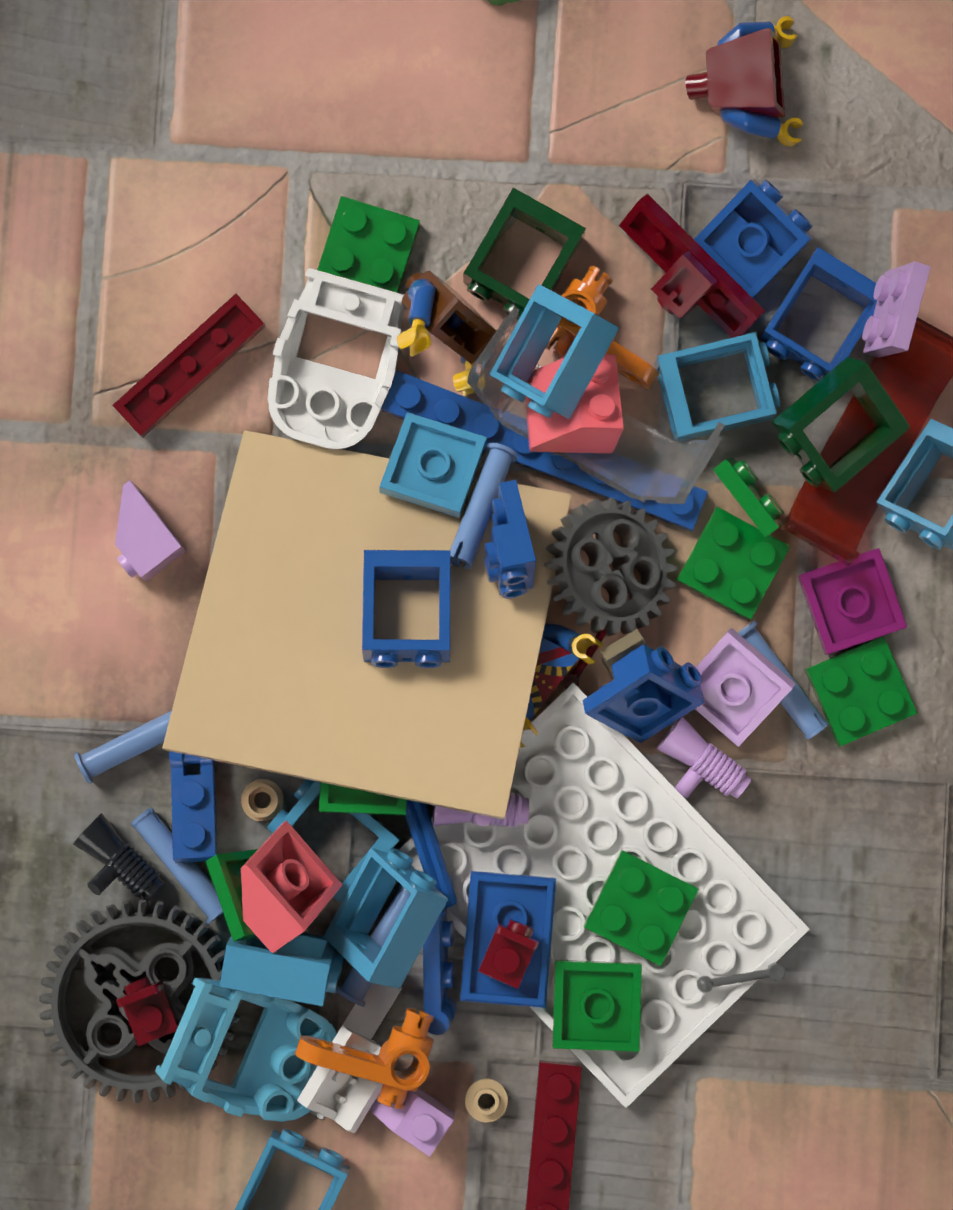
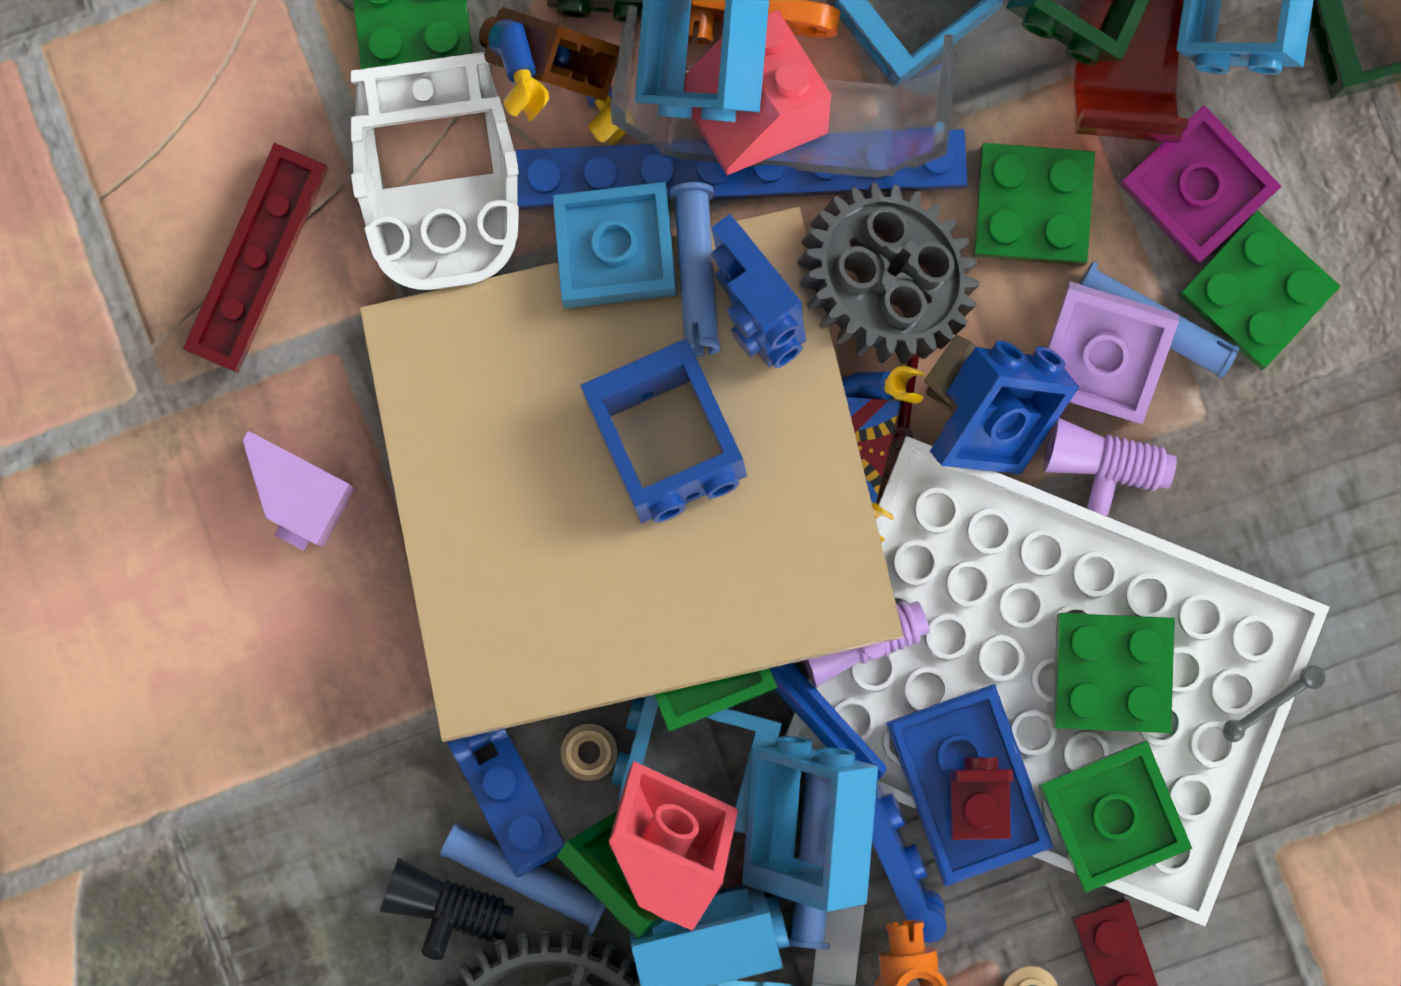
camera: 30 degrees left, 0 degrees up
medium blue pin [74,710,172,784] -> none
green plate [713,458,785,538] -> none

